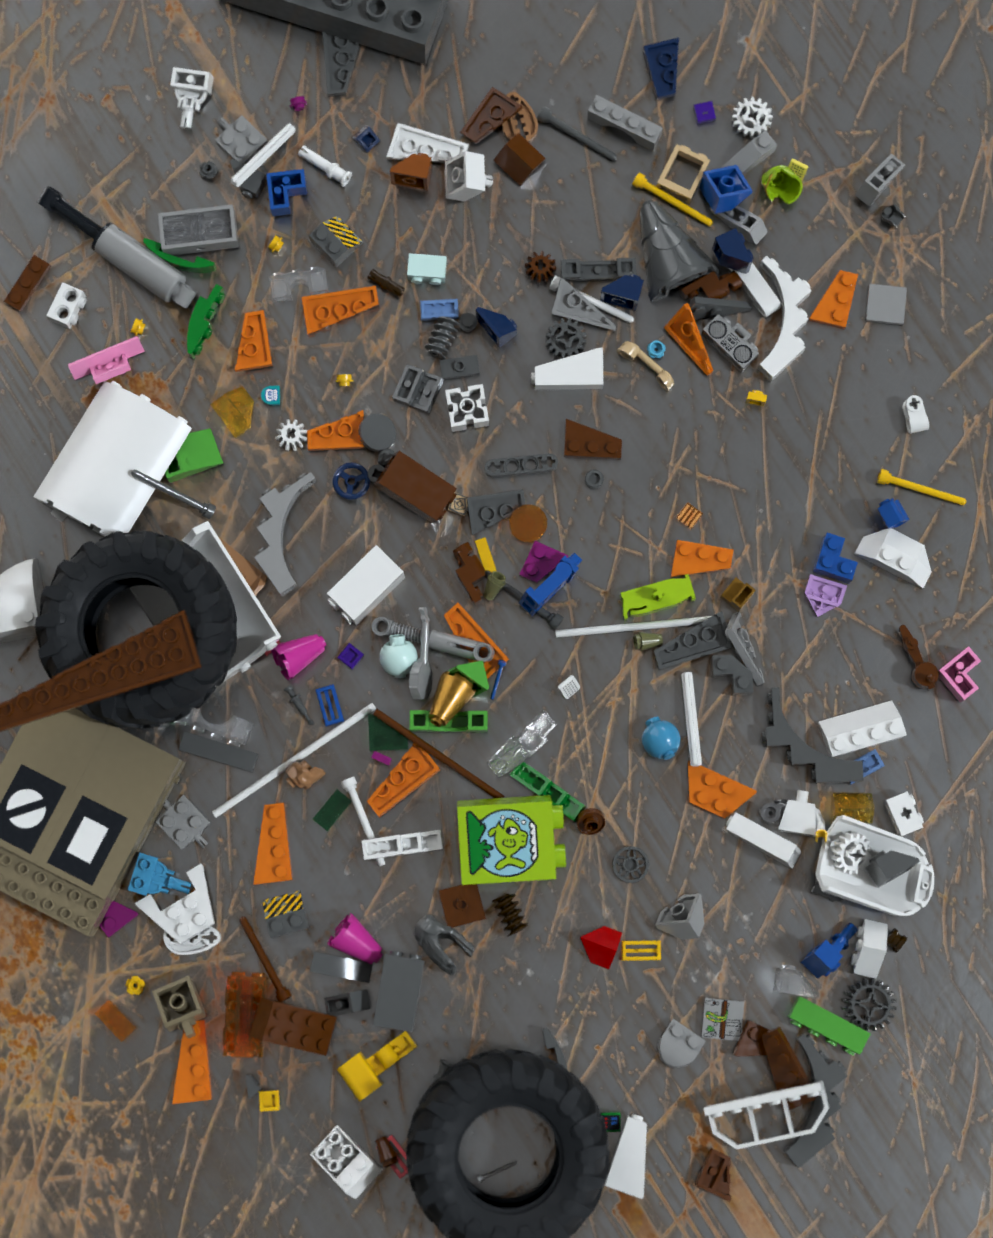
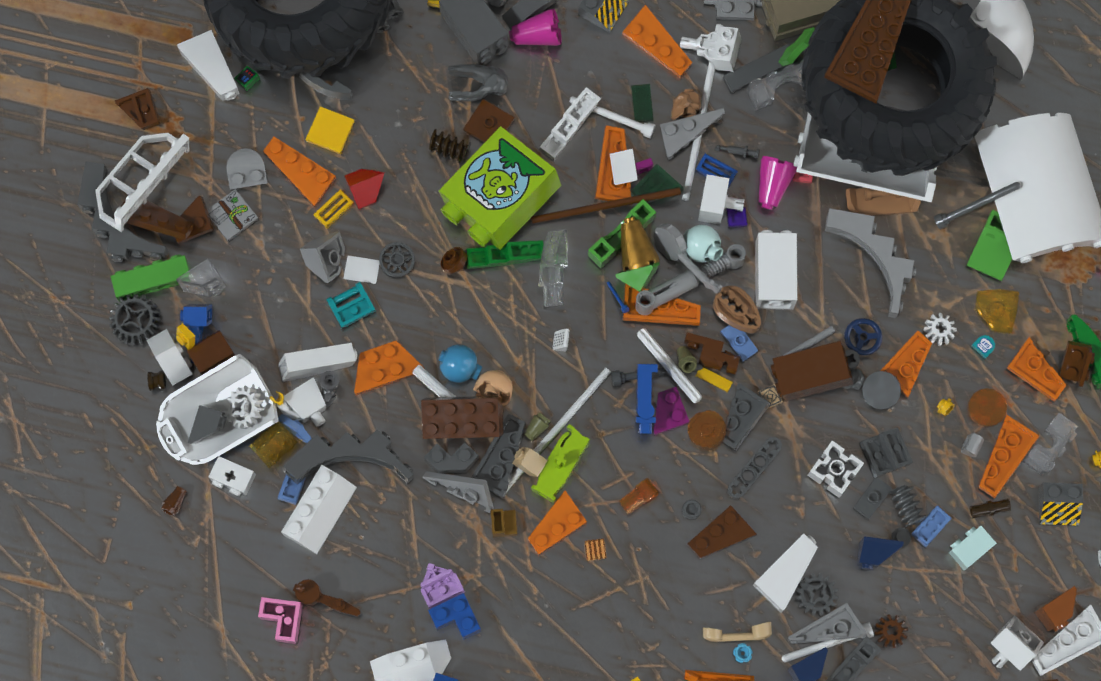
camera: 135 degrees right, 5 degrees down
none -> reddish brown cone [161,486,187,516]
none -> yellow plate [176,323,195,350]
none -> reddish brown slope [186,330,235,375]
none -> orange wing [263,136,336,207]
none -> medium blue plate [278,414,312,443]
none -> yellow tile [305,106,355,155]
none -> teal plate [326,282,376,329]
none -> white sticker [343,256,380,284]
none -> reddish brown brick [421,396,504,439]
none -> light nougat cylinder [473,370,513,406]
none -> tan brick [512,447,548,477]
none -> white sticker [610,149,637,185]
none -> clear orange piece [619,478,660,515]
none -> white axle [637,328,702,403]
none -> light grey wing [660,108,725,160]
none -> white brick [680,26,742,72]
none -> white brick [698,174,745,225]
none -> medium nougat piece [713,286,761,333]
none -> medium blue plate [720,325,758,363]
none -> bright green tile [778,27,815,66]
none -> light grey bar [783,326,835,356]
none -> light grey brick [960,433,984,458]
none -> clear orange tile [968,388,1007,427]
none -> reddish brown bracket [1059,341,1095,387]

